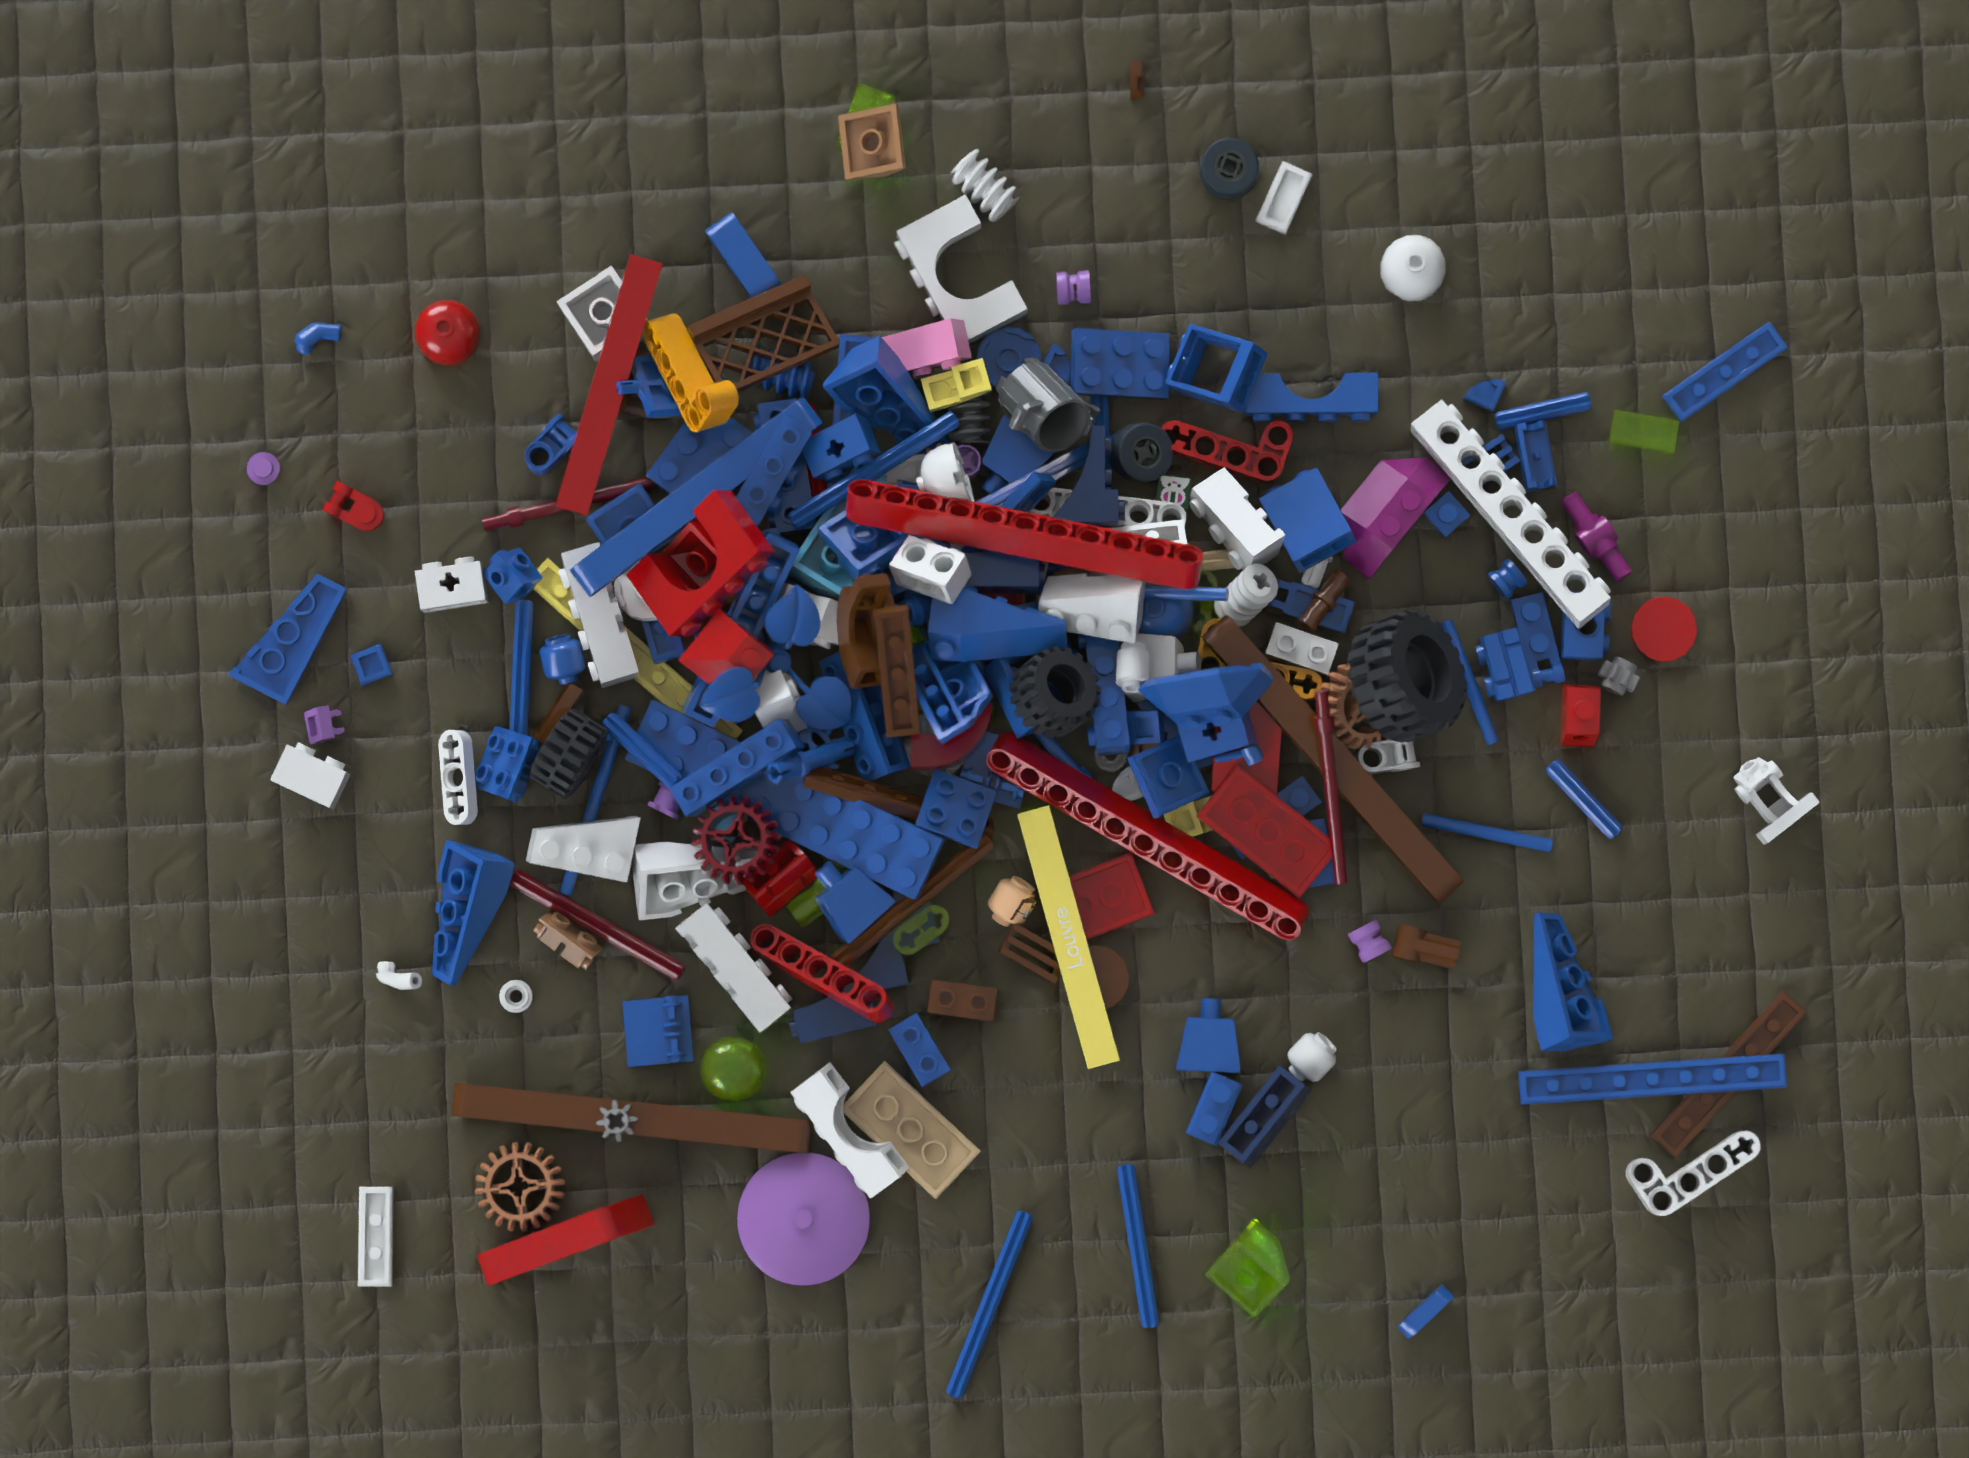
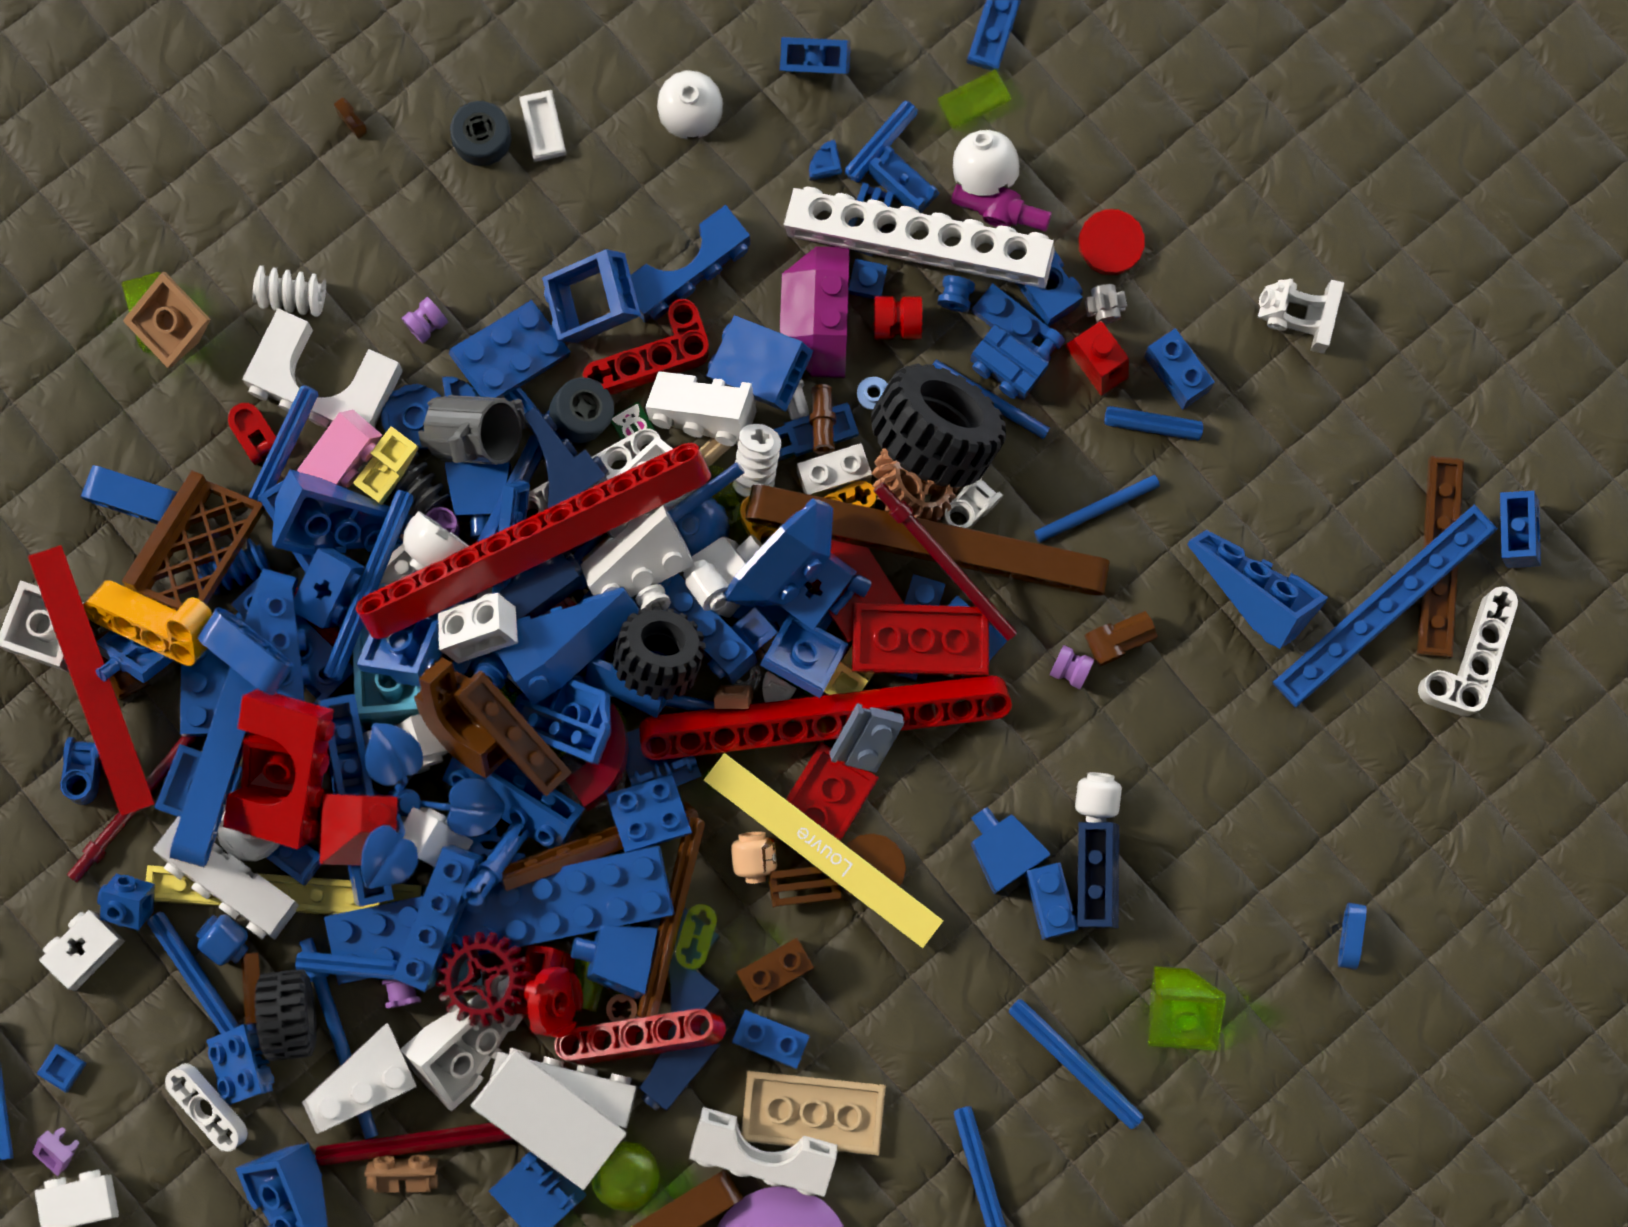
camera: 45 degrees left, 5 degrees down
none -> blue beam [198,608,294,695]
none -> red plate [228,403,276,466]
none -> blue axle [248,385,318,503]
none -> white tile [471,1049,626,1190]
none -> red plate [524,966,583,1038]
none -> nougat bush [606,994,638,1022]
none -> white bush [636,584,671,611]
none -> nougat tile [714,685,753,709]
none -> blue brick [780,37,851,74]
none -> sand blue plate [830,703,904,773]
none -> light blue plate [857,377,888,410]
none -> red wheel [874,296,922,340]
none -> white cylinder [953,130,1020,196]
none -> blue brick [1144,328,1215,410]
none -> blue brick [1500,491,1541,568]

